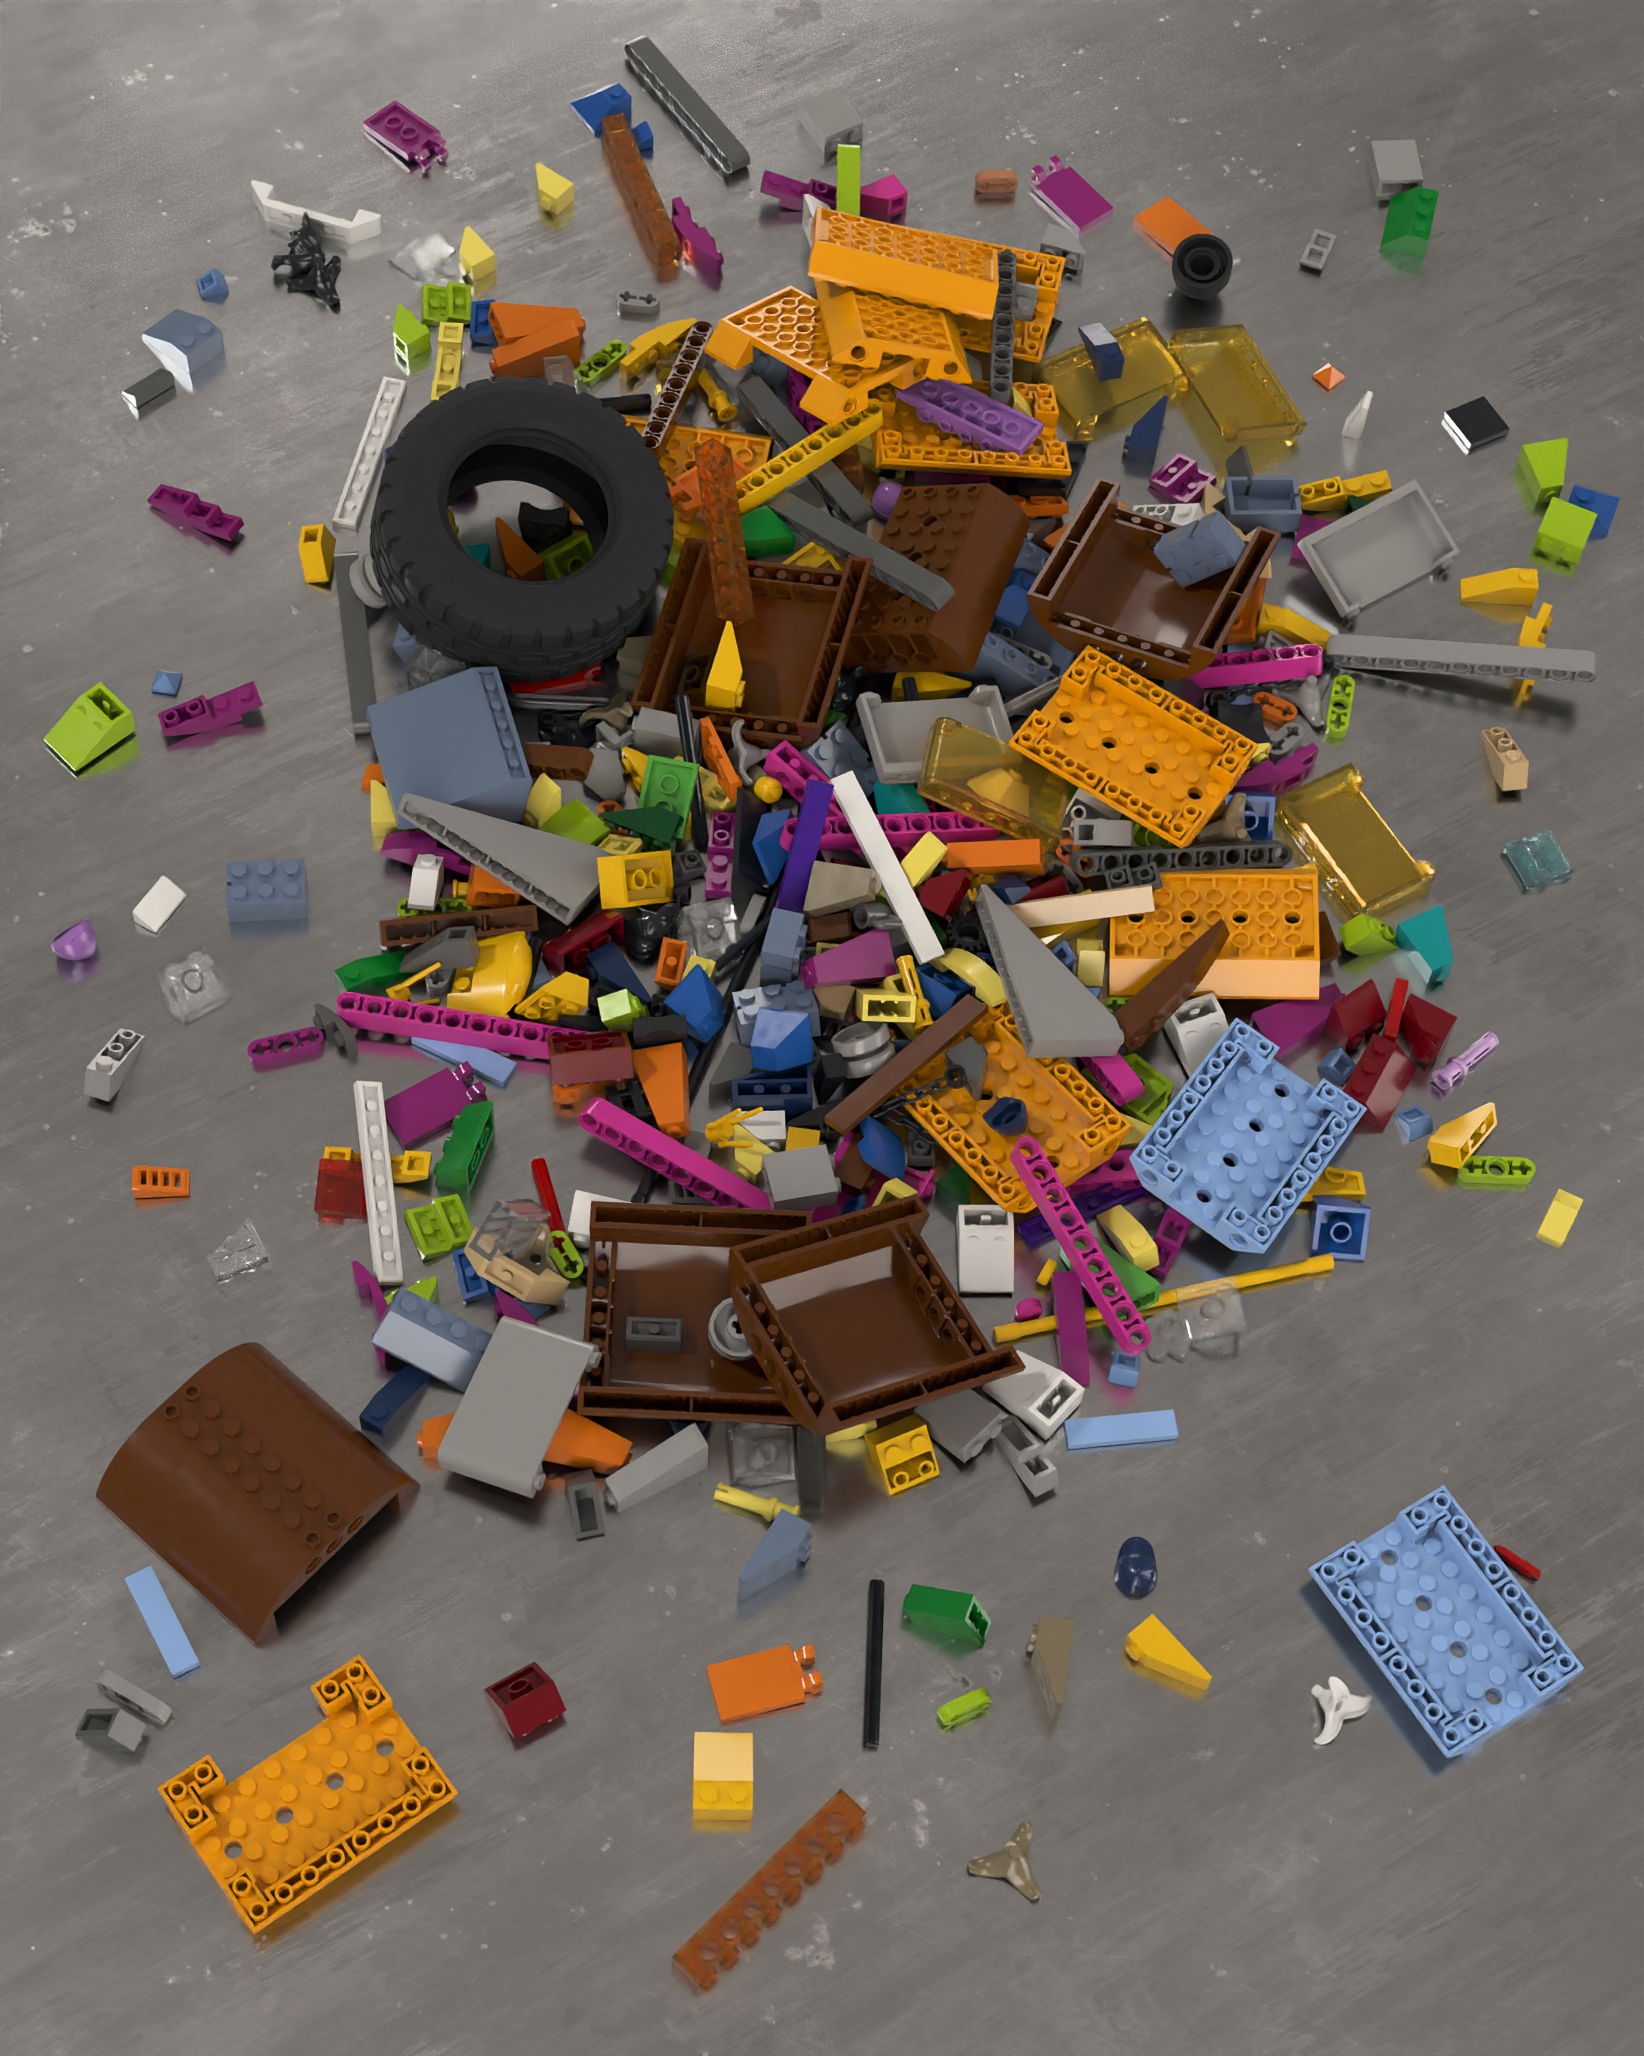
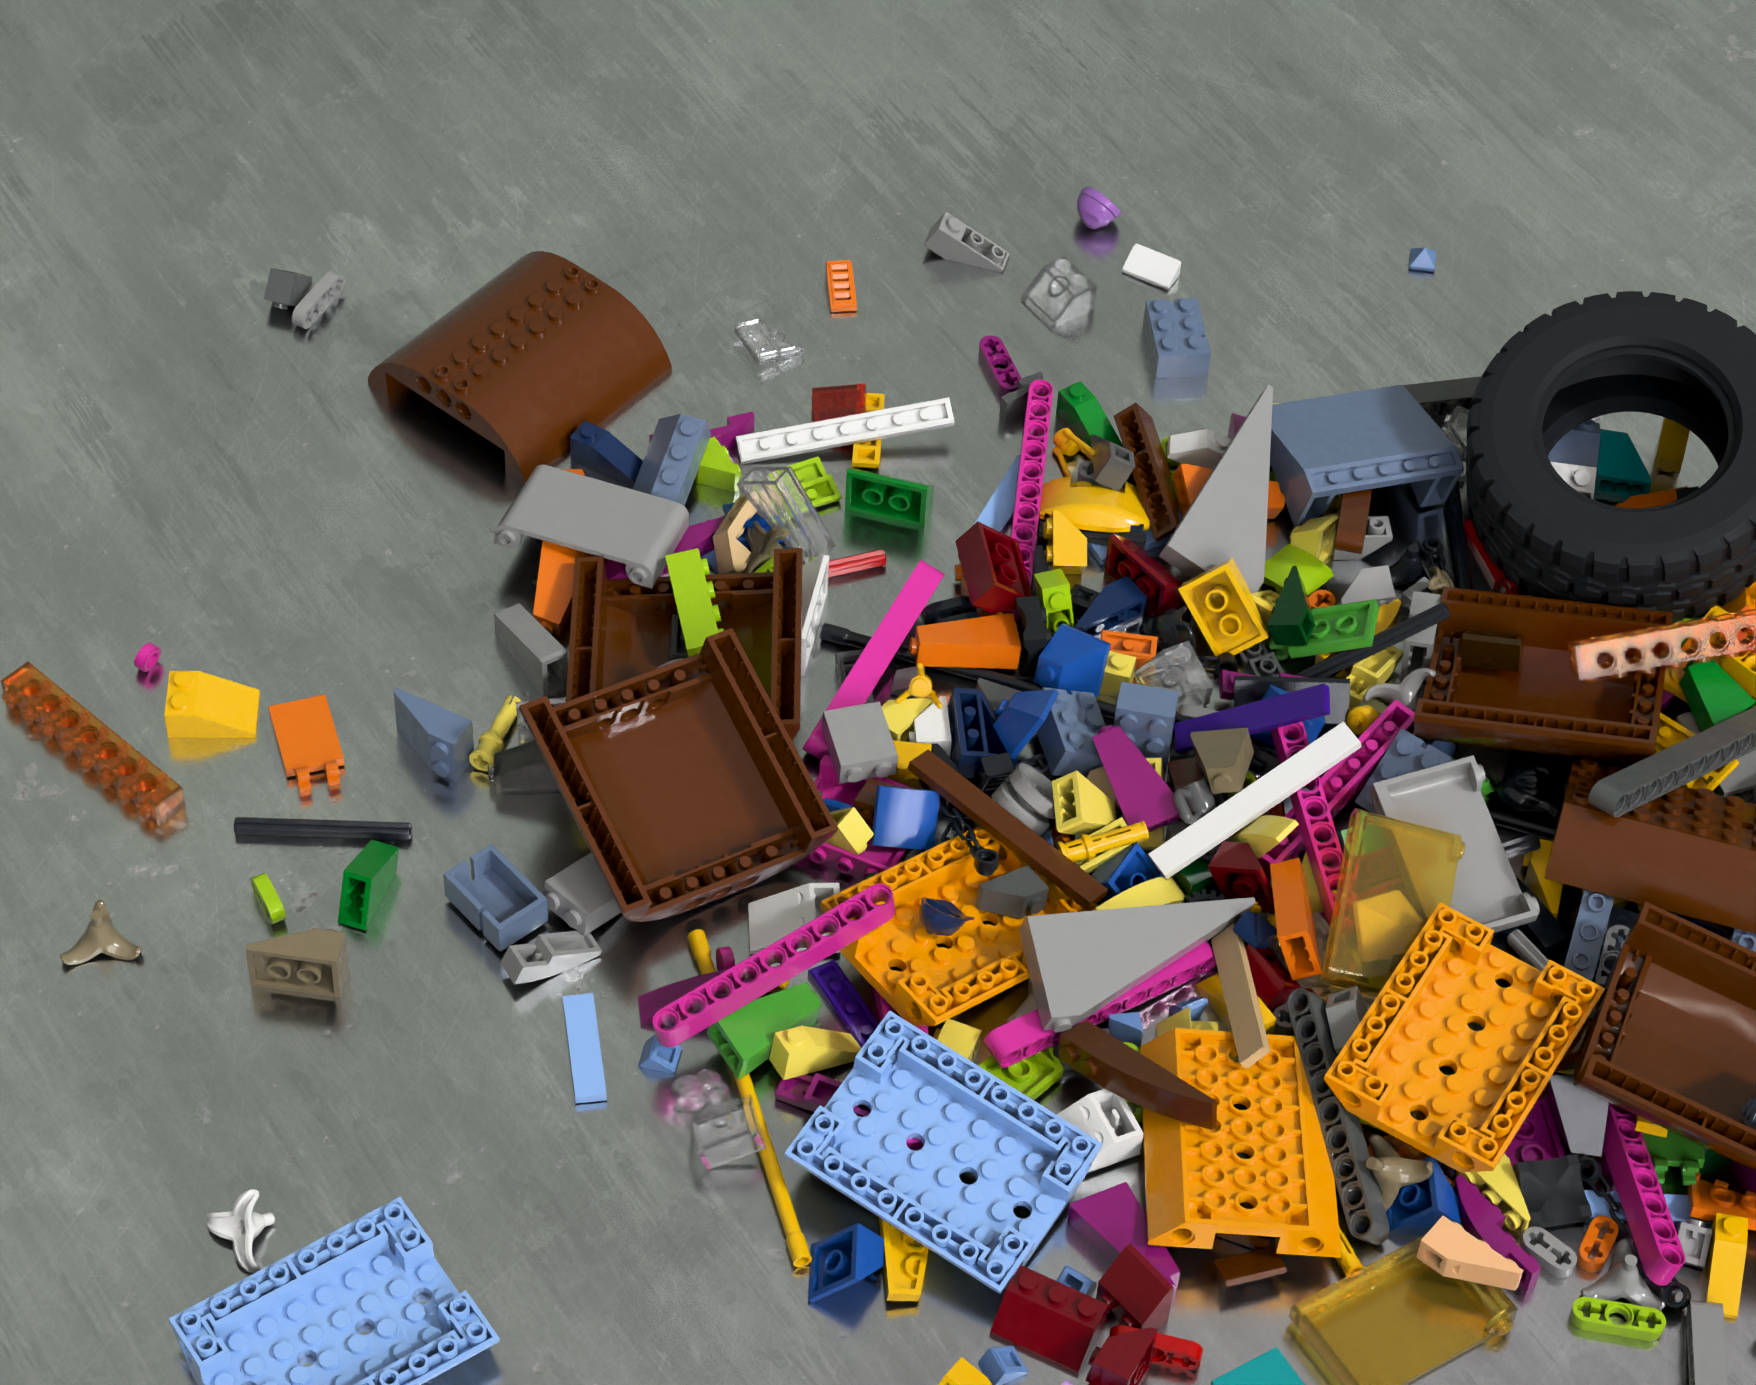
camera: 90 degrees right, 10 degrees down
lime slope [44,682,136,772] -> none
light blue tile [124,1565,200,1679] -> none
magenta slope [147,484,244,541] -> none
magenta slope [157,681,263,736] -> none
light orange slope [157,1654,458,1934] -> none
magenta tile [384,1061,487,1149] -> none
dark red slope [484,1661,566,1739] -> none
dark grey slope [563,1469,605,1539] -> none
orange wing [699,716,743,803] -> none
yellow slope [705,621,746,713] -> none
yellow slope [864,1414,940,1495] -> none
white slope [982,1350,1085,1440] -> none
dark grey slope [1104,862,1163,890] -> none
dark blue piece [1114,1536,1158,1596] -> none
yellow slope [1124,1614,1212,1690] -> none
lime slope [1338,913,1398,956] -> none
none -> dark pink tile [134,642,161,672]
none -> sand blue piece [443,843,548,952]
none -> lime brick [665,548,724,657]
none -> light nougat slope [1416,1216,1523,1291]

